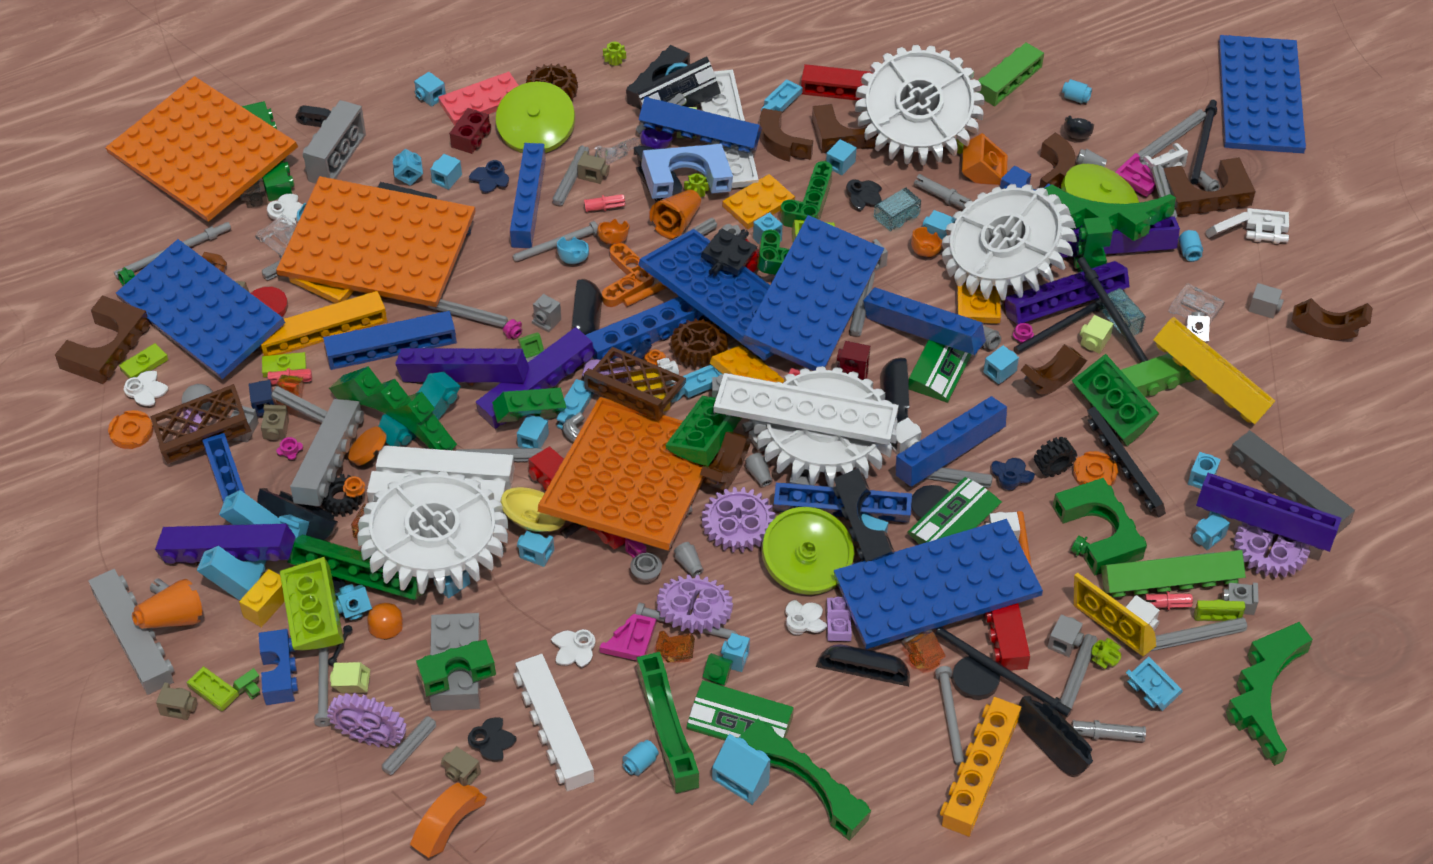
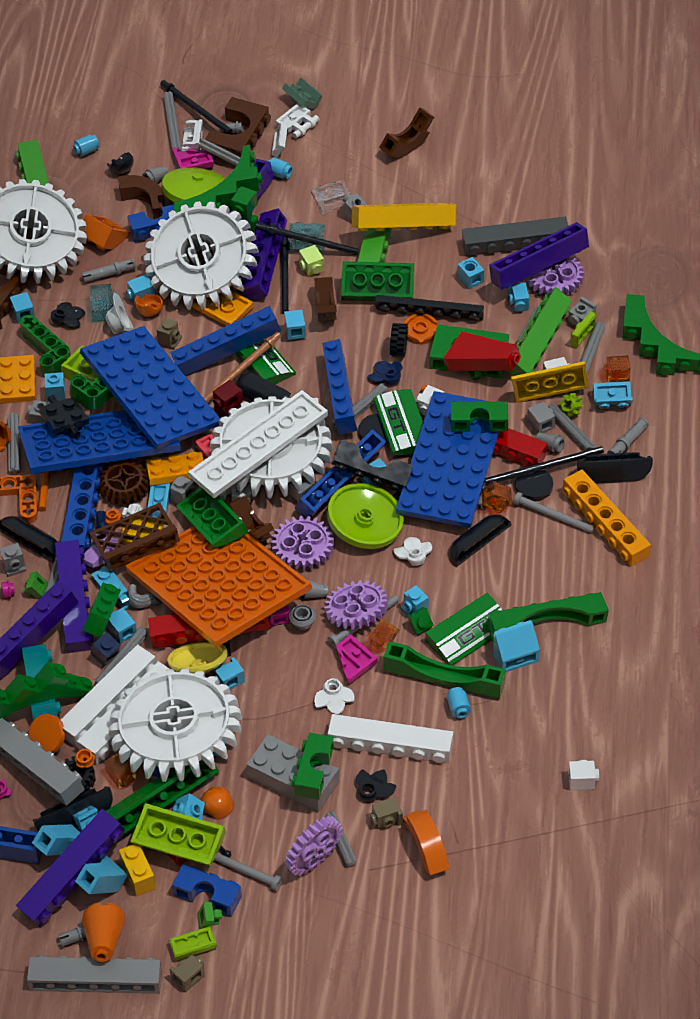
camera: 55 degrees left, 0 degrees up
yellowish green brick [330,662,370,693] -> none
light grey cone [745,453,773,487] -> none
lavender slope [827,597,852,641] -> none
dark pink plate [1013,323,1034,342] -> none
coral axle [1145,592,1193,610] -> none
blue plate [1219,35,1306,154] -> none
light grey brick [1249,283,1284,319] -> none
none -> dark blue brick [90,632,121,667]
none -> white piece [106,293,133,335]
none -> dark tan brick [156,318,182,350]
none -> nougat bar [203,332,281,403]
none -> sand green bracket [282,78,323,110]
none -> red slope [443,331,521,371]
none -> green arch [451,401,508,432]
none -> light grey cone [536,432,565,453]
none -> clear orange brick [602,355,631,383]

